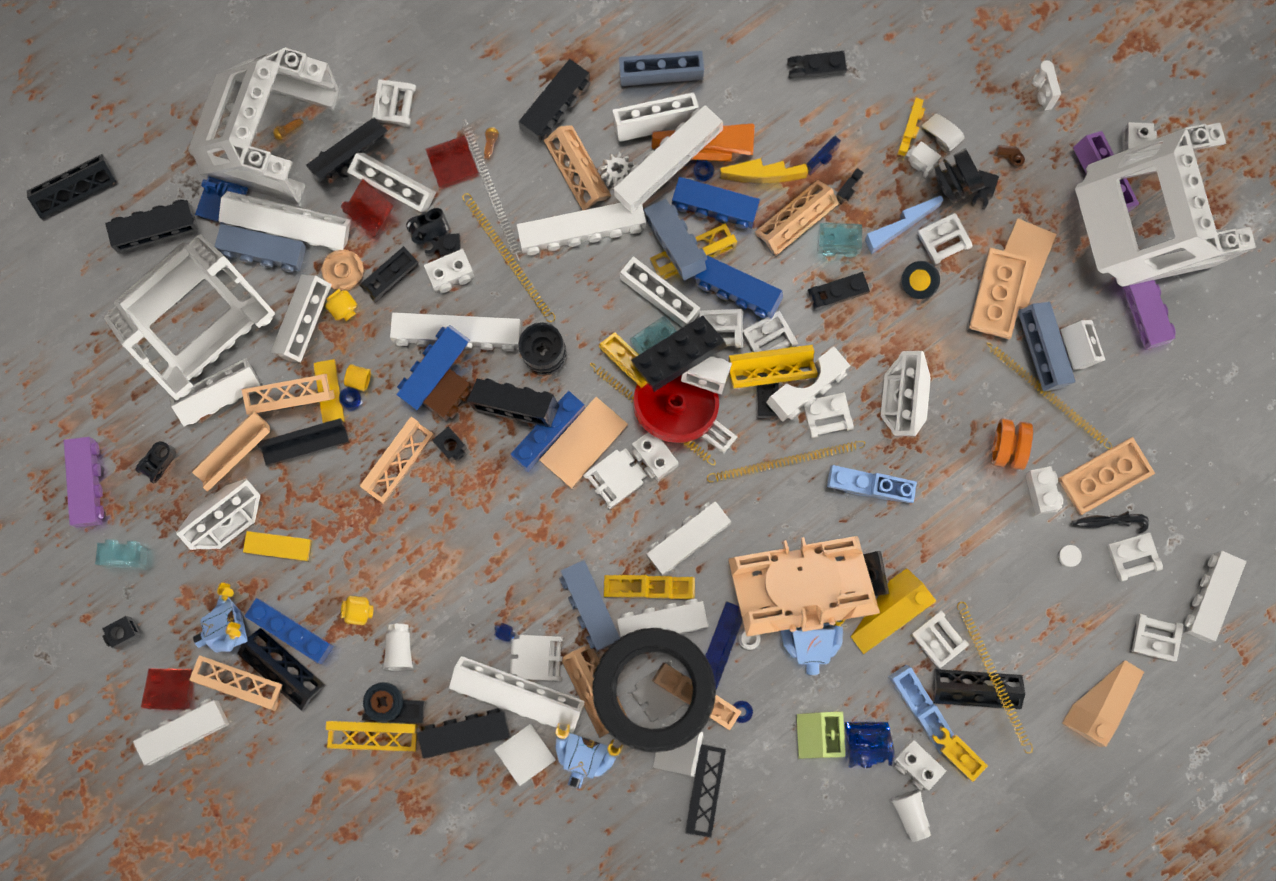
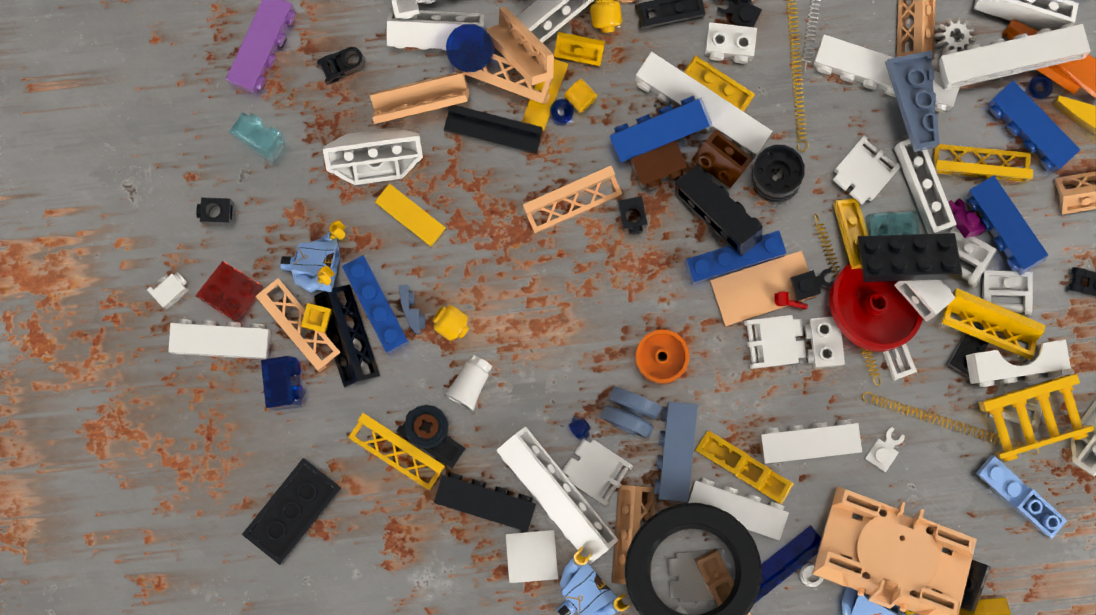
camera: 30 degrees right, 5 degrees up
sand blue brick [643,198,707,280] -> none
none -> white brick [147,272,189,310]
none -> black plate [242,458,342,565]
none -> clear blue brick [261,356,304,410]
none -> yellow tile [301,303,332,333]
none -> sand blue slope [399,285,425,335]
none -> clear blue tile [446,24,495,72]
none -> light nougat fence [484,6,554,85]
none -> yellow plate [554,32,605,66]
none -> sand blue wheel [600,386,662,439]
none -> orange wheel [634,330,689,385]
none -> yellow tile [684,55,755,112]
none -> reddish brown brick [692,129,753,188]
none -> red hand [774,292,808,310]
none -> black plate [790,269,833,301]
none -> white plate [833,135,901,204]
none -> white plate [864,427,905,473]
none -> sand blue wing [885,50,939,152]
none -> magenta plate [948,198,986,238]
none -> yellow fence [978,373,1094,462]

